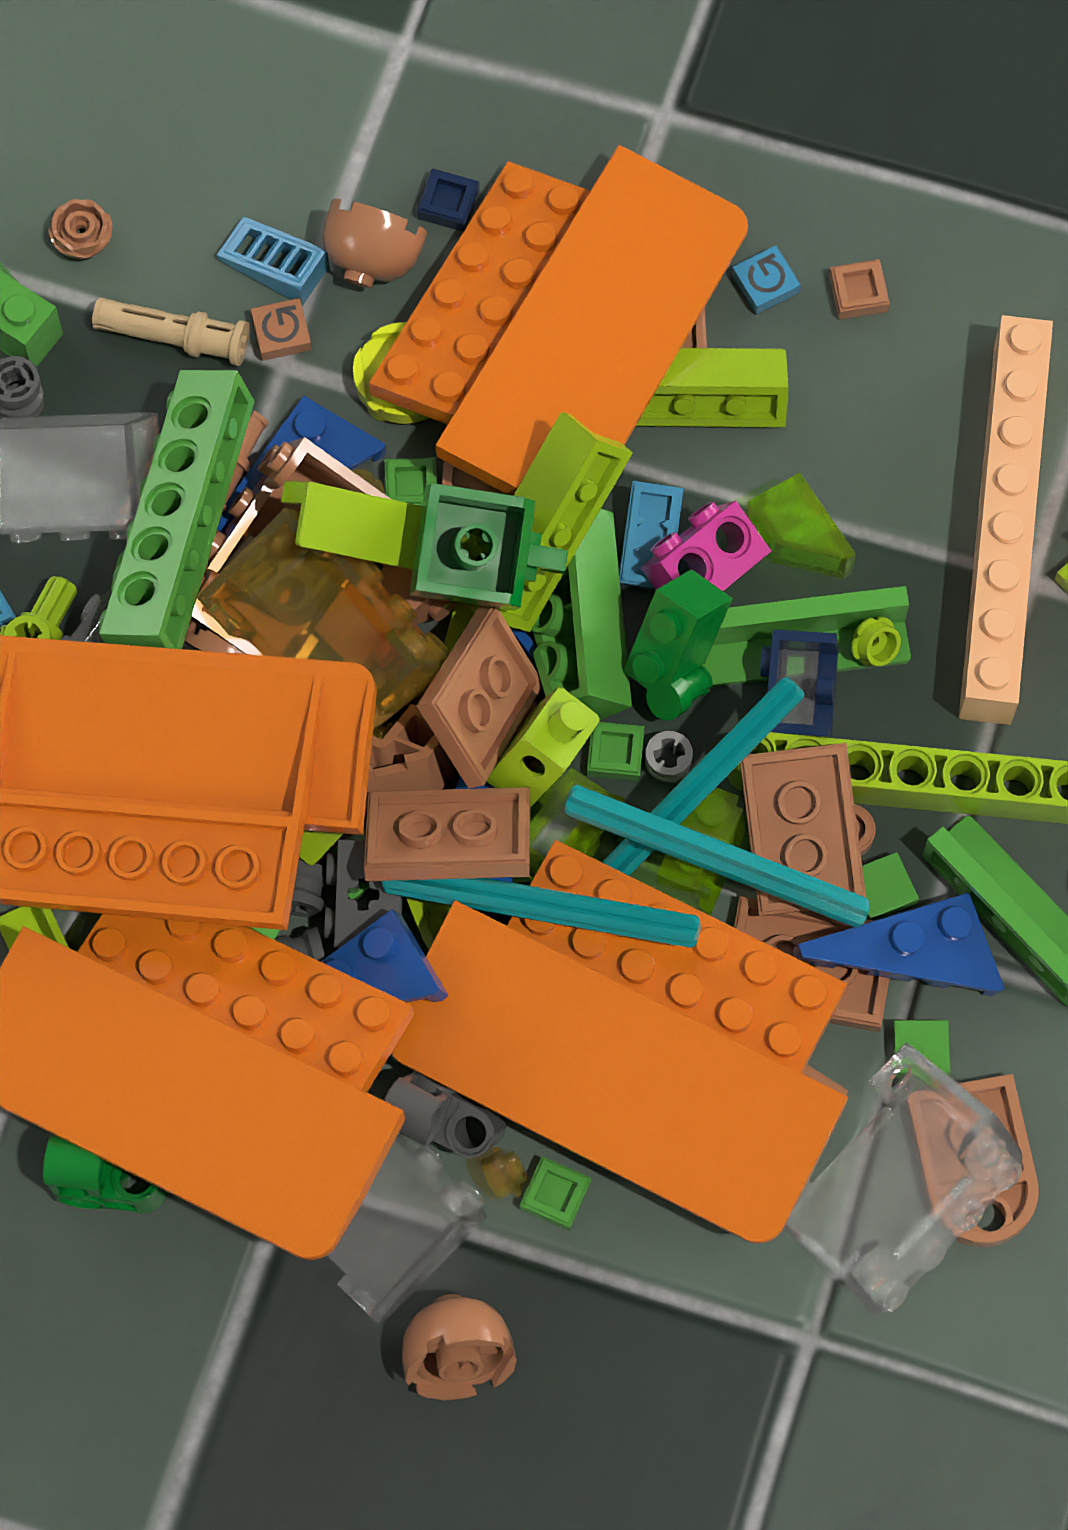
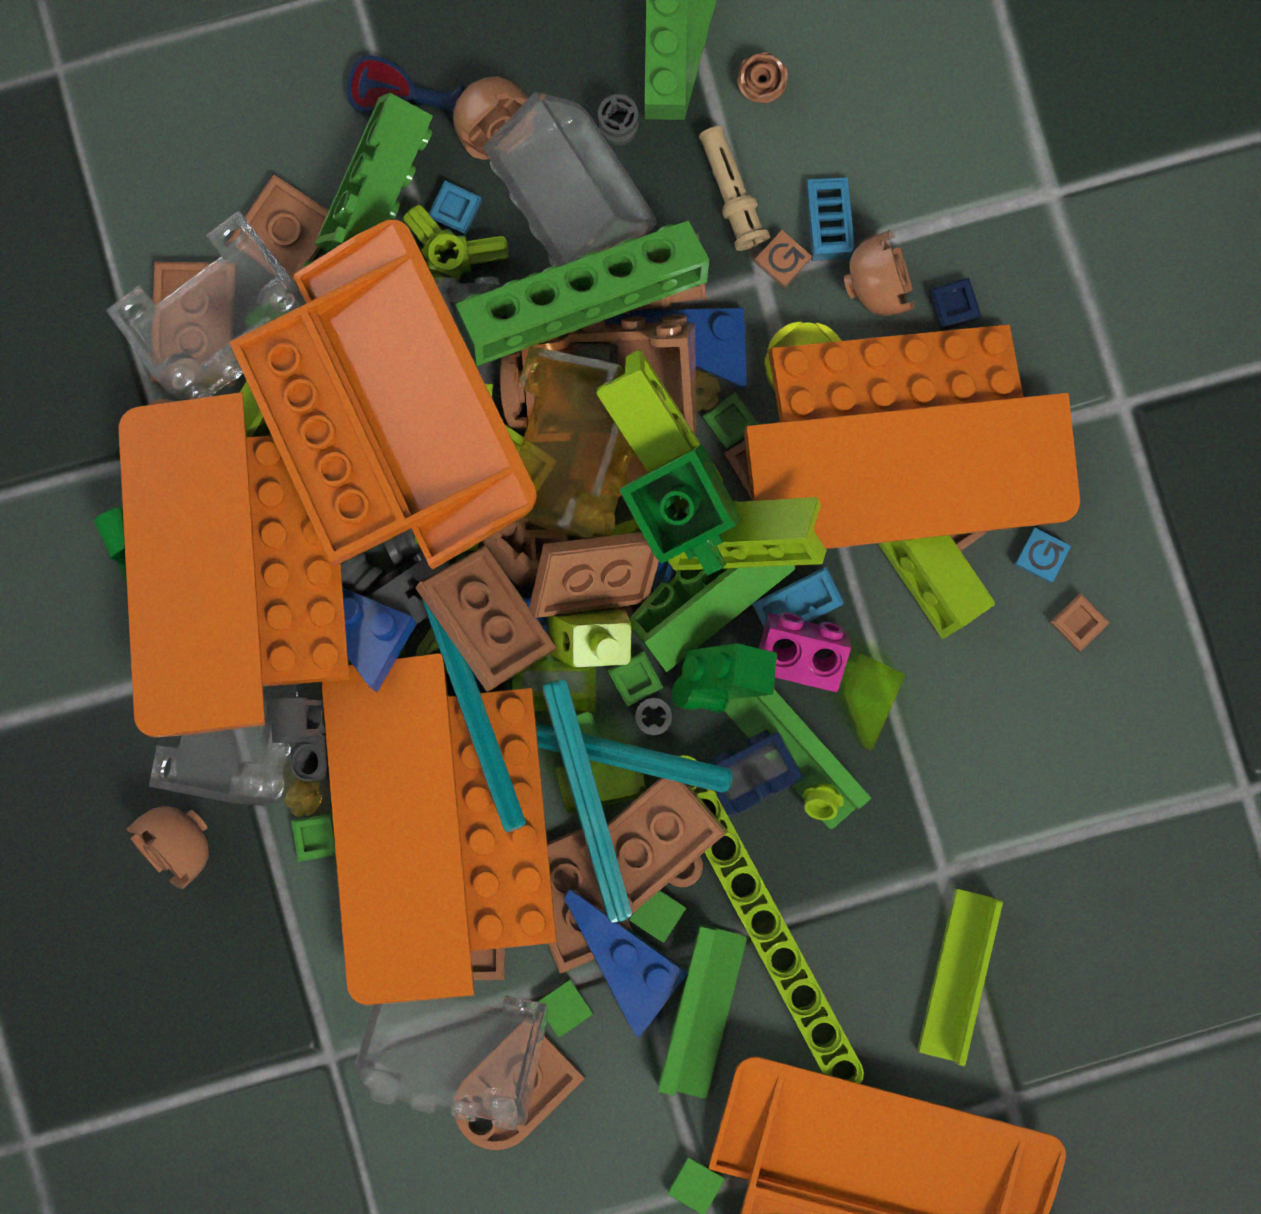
camera: 60 degrees right, 15 degrees up
light nougat brick [959,315,1053,725] -> none

